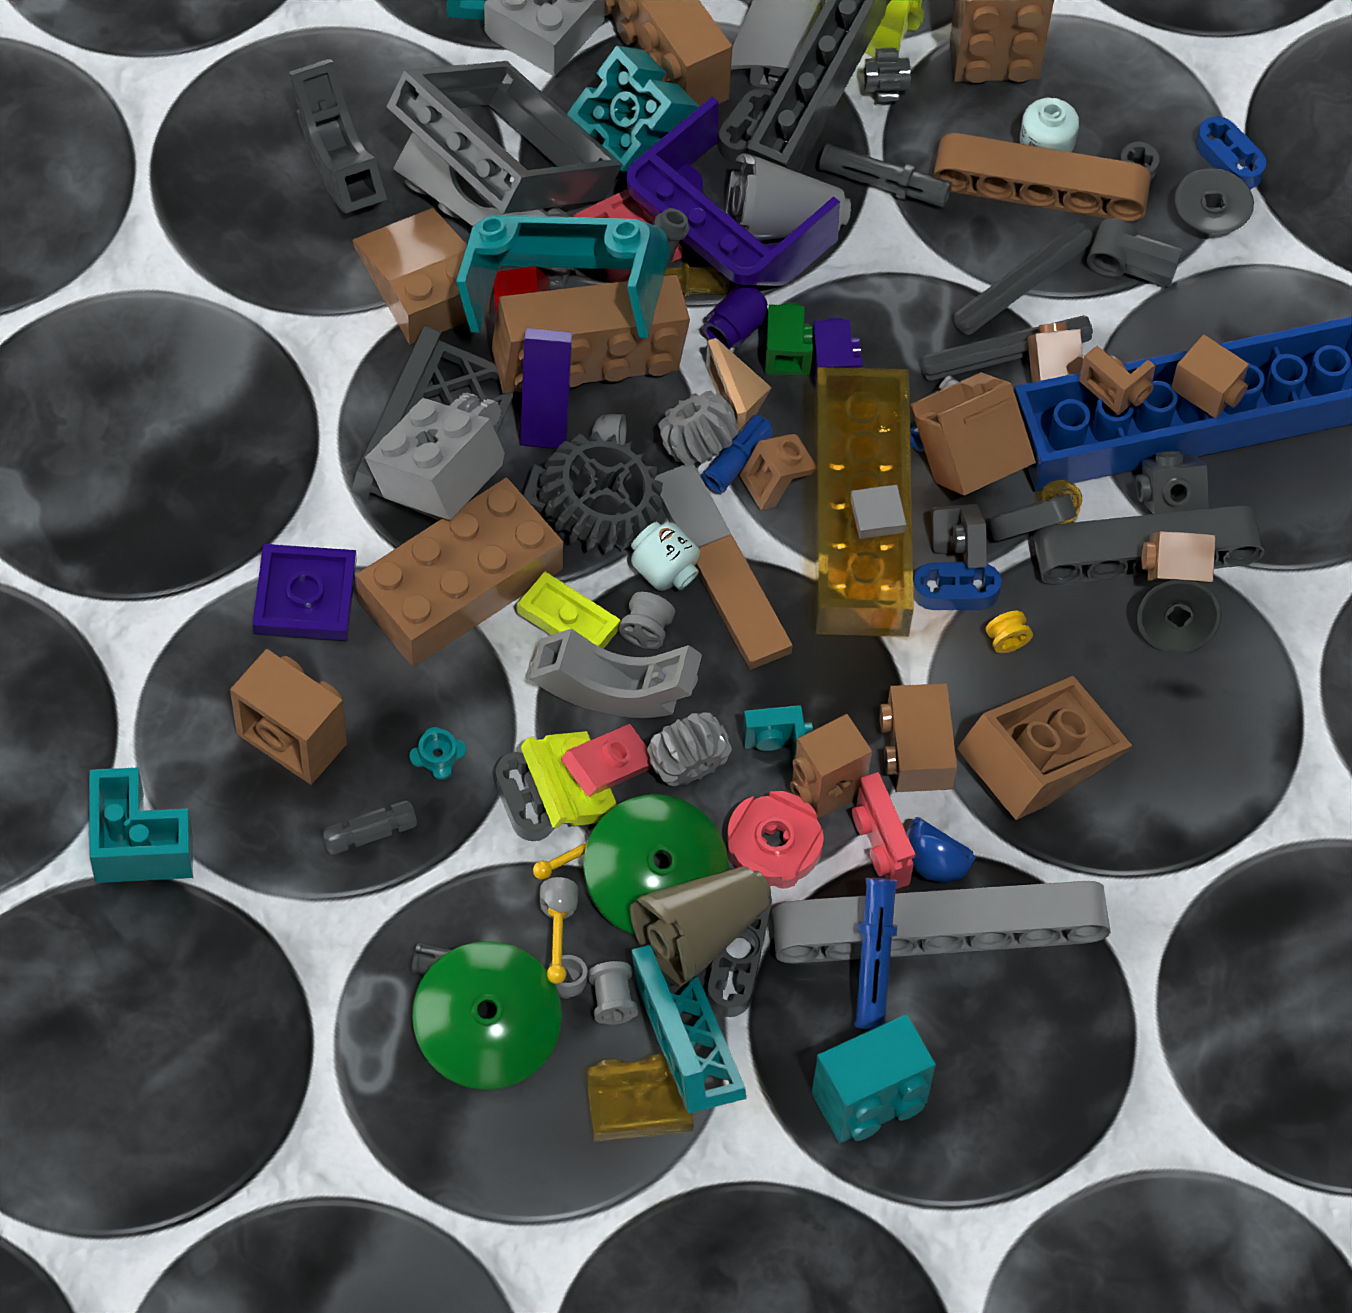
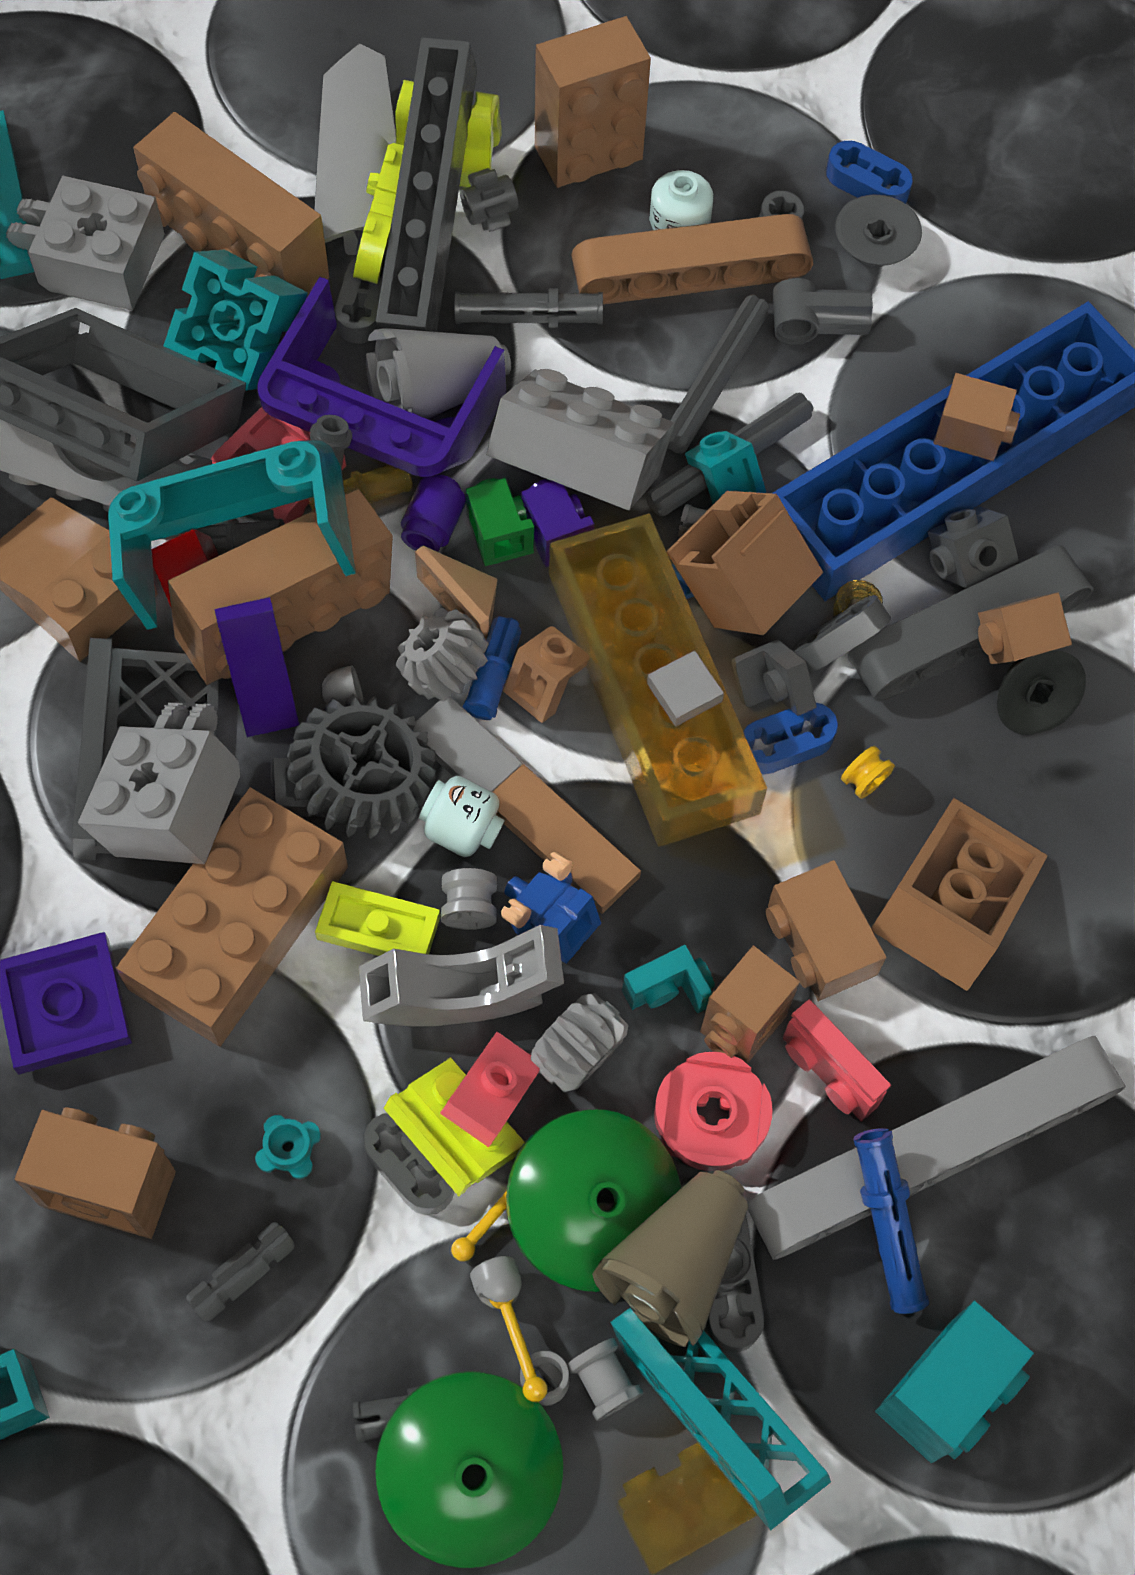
camera: 20 degrees left, 5 degrees up
blue hair [906,817,976,883] -> none
brick [1027,322,1083,382] -> none
medium nougat bracket [1079,346,1156,415] -> none
none -> neon yellow piece [353,143,404,284]
none -> light grey brick [486,369,675,510]
none -> blue piece [501,852,601,964]
none -> teal bracket [685,431,767,504]

